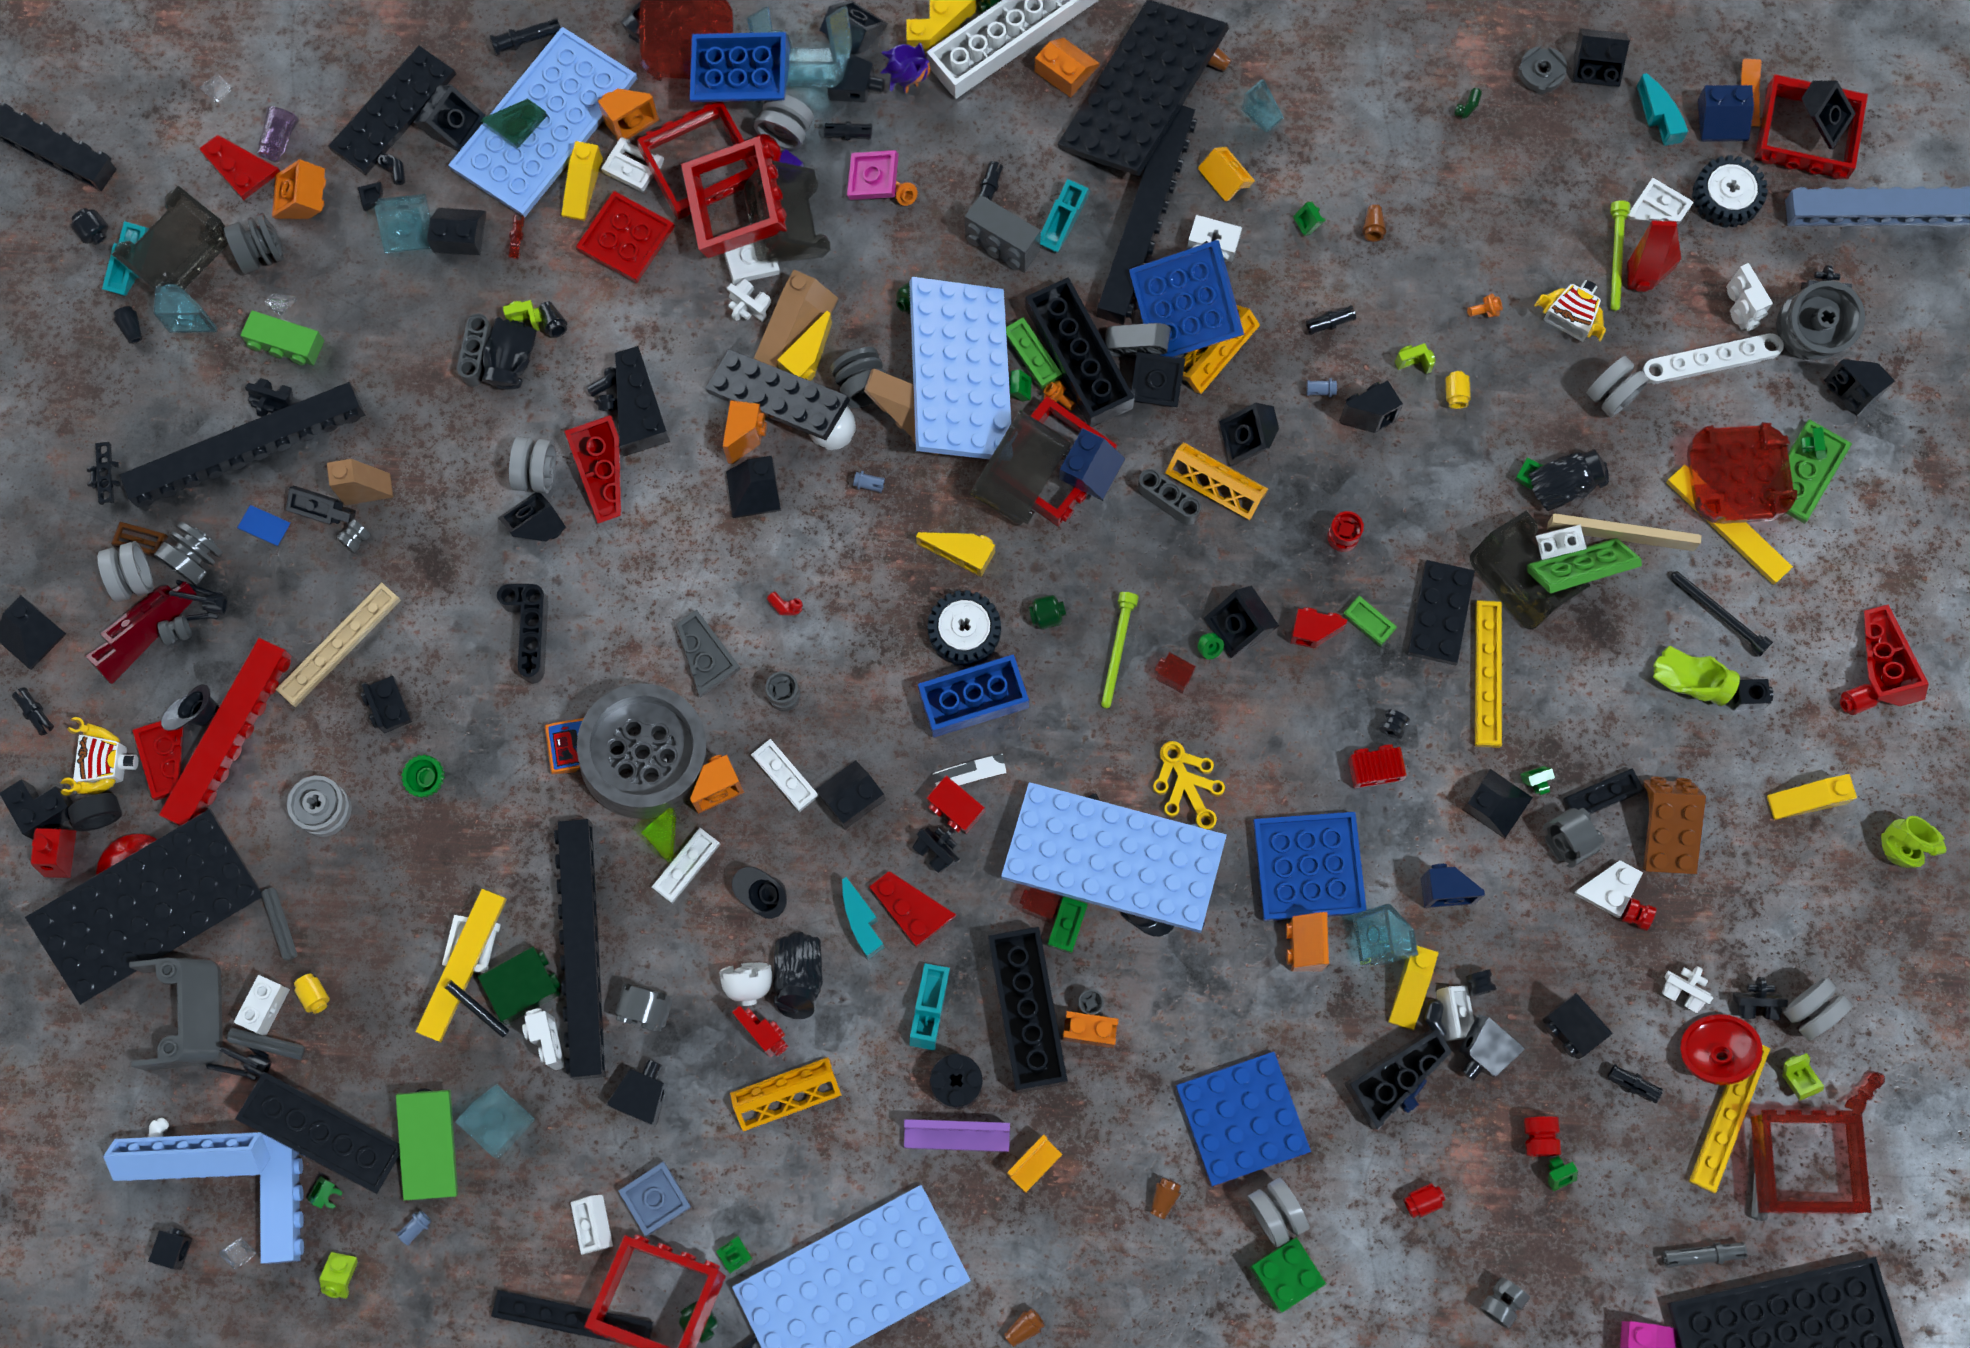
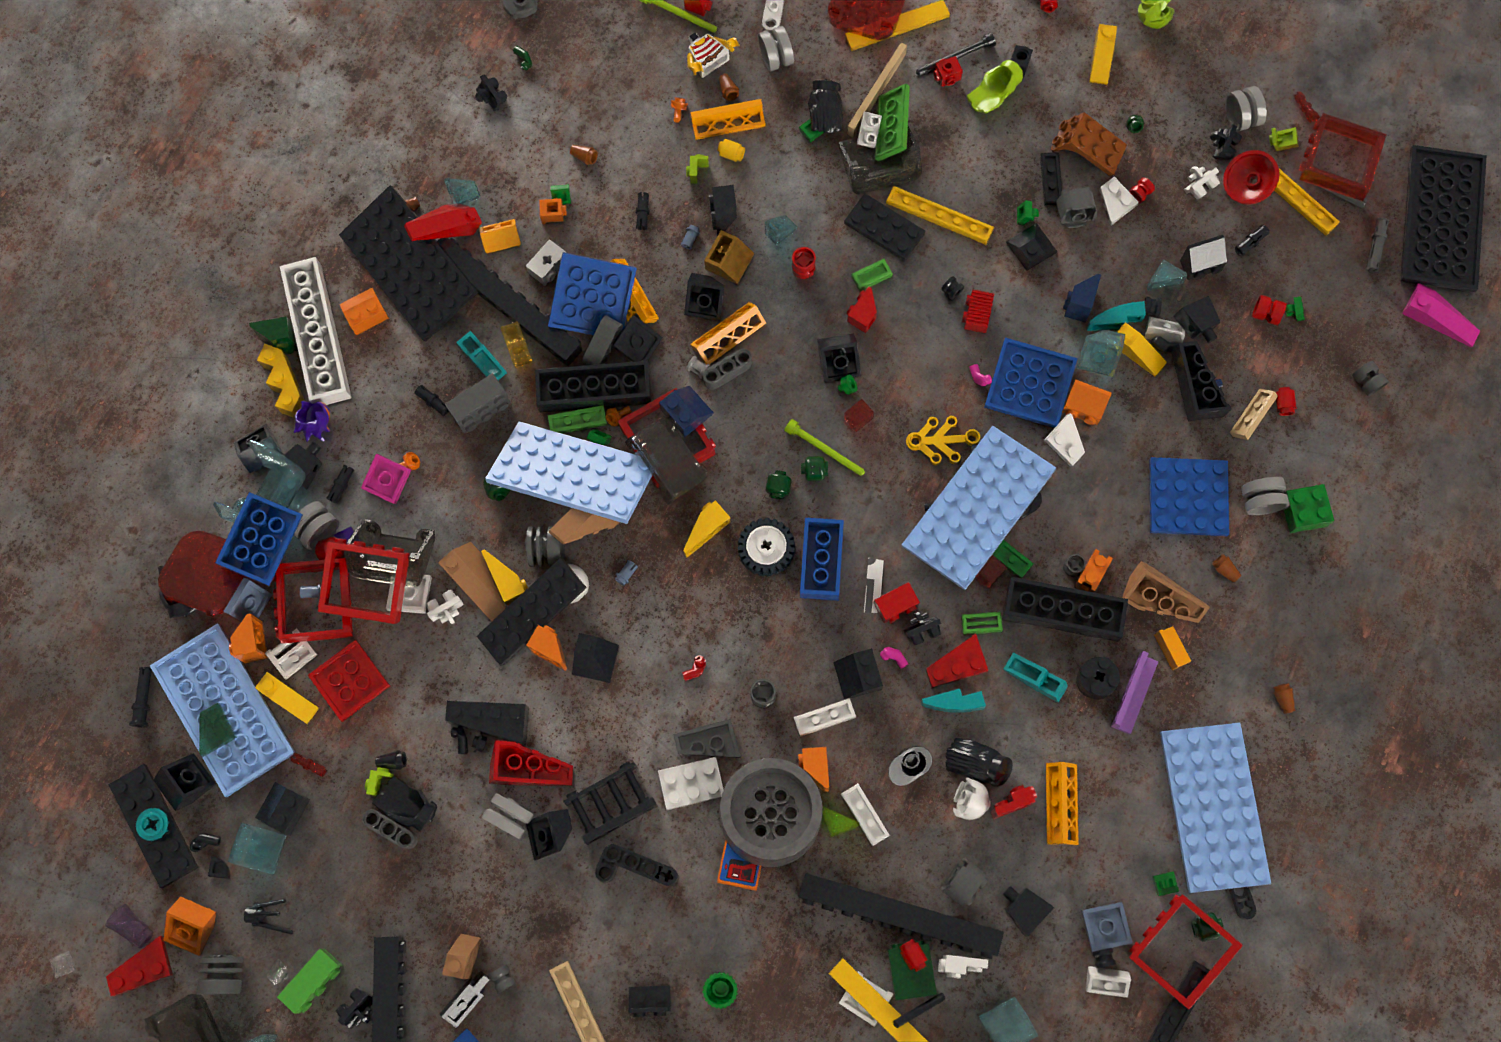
camera: 65 degrees left, 0 degrees up
none -> teal gear [136,808,169,841]
none -> sand blue plate [223,578,273,622]
none -> black plant [244,899,293,934]
none -> sand blue pin [300,584,321,599]
none -> red wedge [404,204,482,241]
none -> black hips [475,75,507,111]
none -> clear yellow brick [500,321,533,368]
none -> orange brick [539,198,567,224]
none -> black fence [563,761,658,845]
none -> white plate [658,757,724,810]
none -> light grey bush [686,356,710,379]
none -> light orange fence [691,99,766,140]
none -> pearl gold slope [704,230,754,285]
none -> dark orange cone [719,74,739,101]
none -> clear light blue slope [765,215,798,246]
none -> dark green head [801,456,828,481]
none -> dark pink arm [880,647,909,669]
none -> red brick [899,939,928,972]
none -> red brick [933,56,963,87]
none -> bright green tile [961,612,1003,635]
none -> dark pink arm [969,364,992,387]
none -> white wing [1044,413,1085,466]
none -> teal slope [1087,301,1146,331]
none -> black wheel [1092,948,1116,969]
none -> medium nougat wedge [1122,561,1210,623]
none -> dark green plate [1126,115,1144,133]
none -> clear light blue slope [1147,259,1187,291]
none -> tan plate [1230,389,1278,440]

